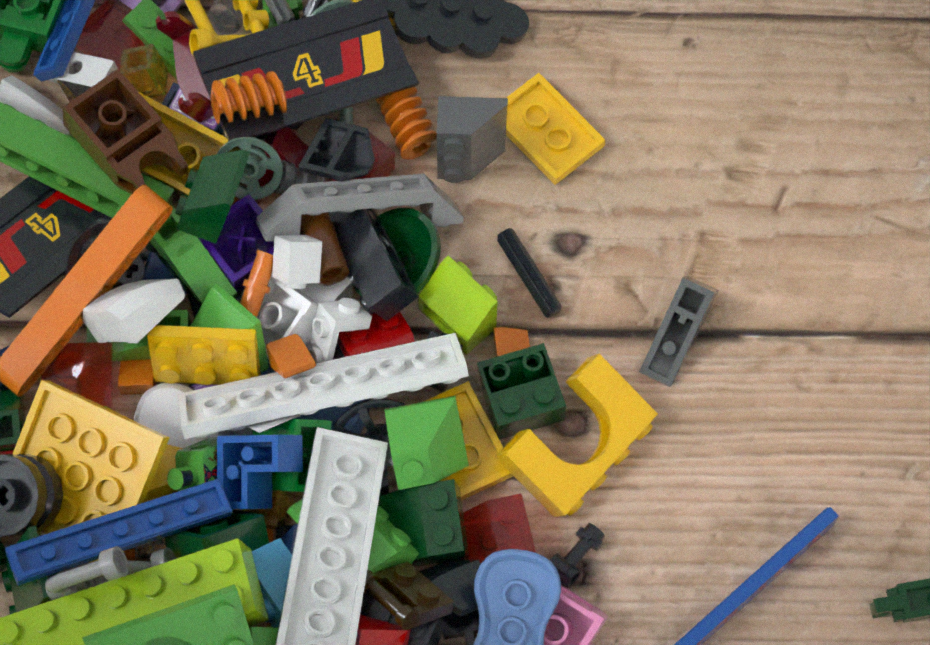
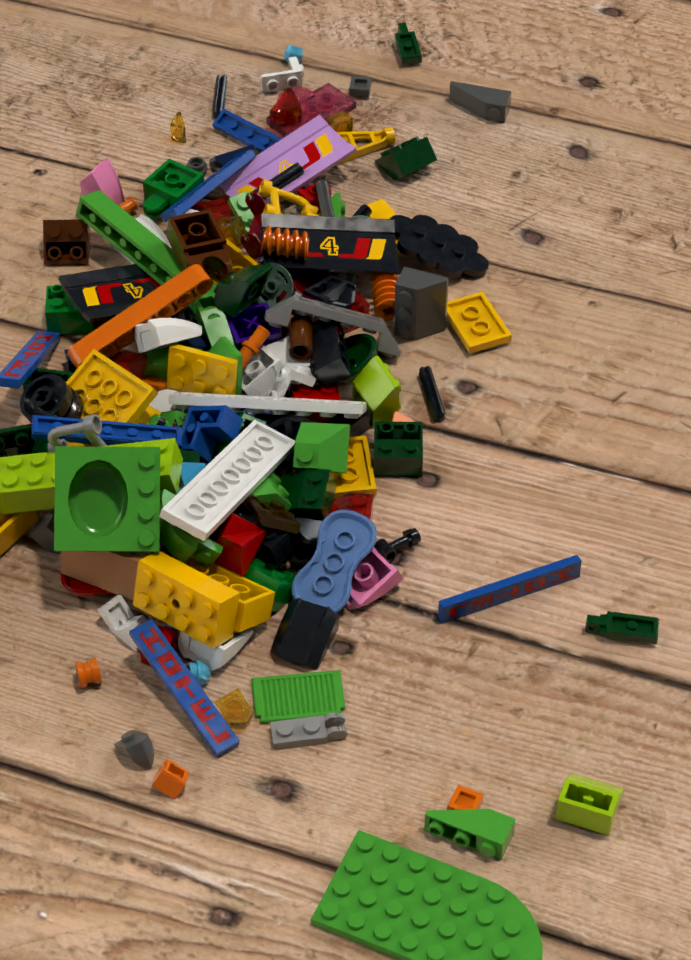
camera: 20 degrees right, 20 degrees down
orange slope [266,334,316,379] -> none
white brick [272,235,322,289] -> none
yellow arch [495,353,658,517] -> none
dark grey slope [639,276,719,387] -> none

